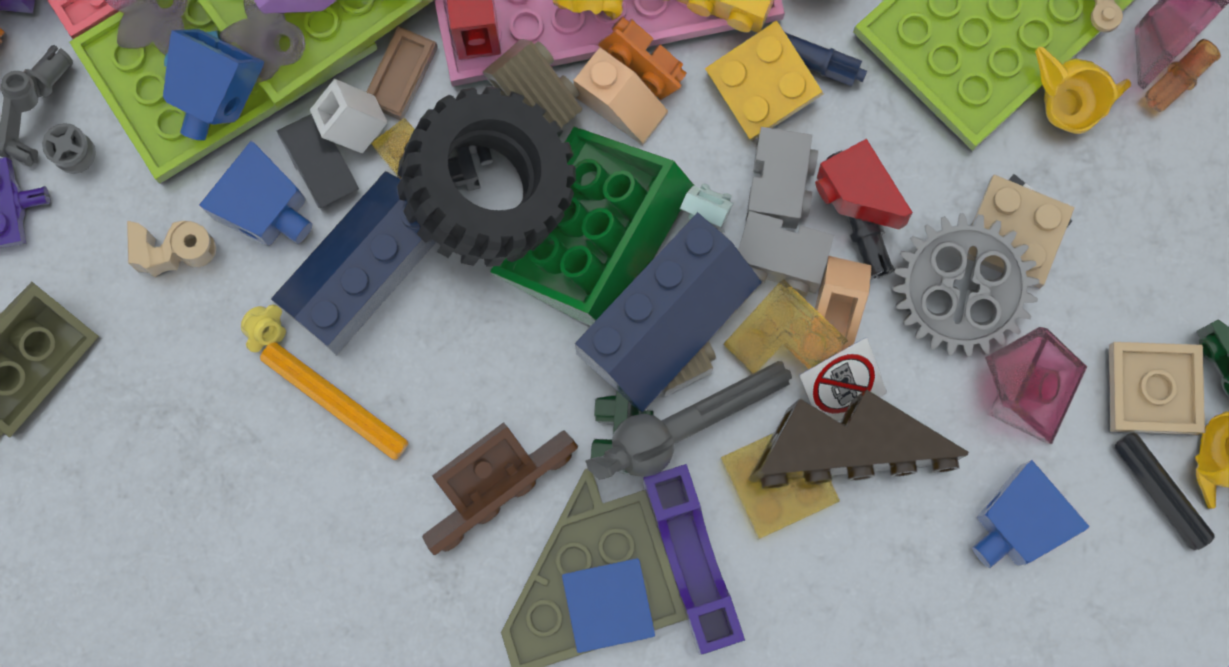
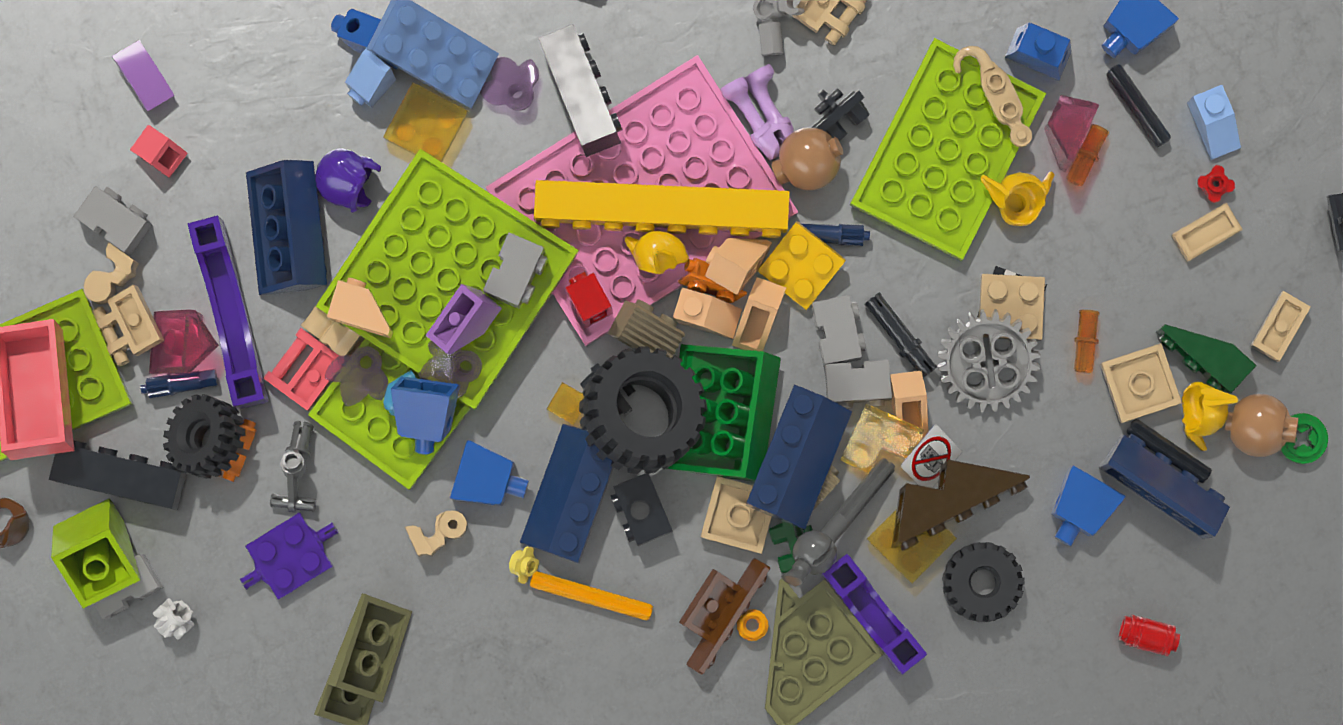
camera: 20 degrees left, 5 degrees up
dark grey wheel [42,123,96,174] -> none
black slope [276,114,359,208] -> none
white brick [310,79,388,154] -> none
medium nougat tile [366,26,438,121] -> none
blue sticker [562,558,655,653] -> none
light aqua plate [680,183,733,227] -> none
red slope [815,138,913,230] -> none
clear pink slope [985,327,1087,444] -> none
none -> black brick [610,473,673,546]
none -> tan plate [700,476,772,554]
none -> light nougat slope [705,238,772,295]
none -> light nougat slope [732,277,786,351]
none -> light orange plate [737,609,768,641]
none -> black tyre [942,542,1025,622]
none -> clear orange axle [1074,310,1100,373]
none -> dark blue slope [1099,434,1230,540]

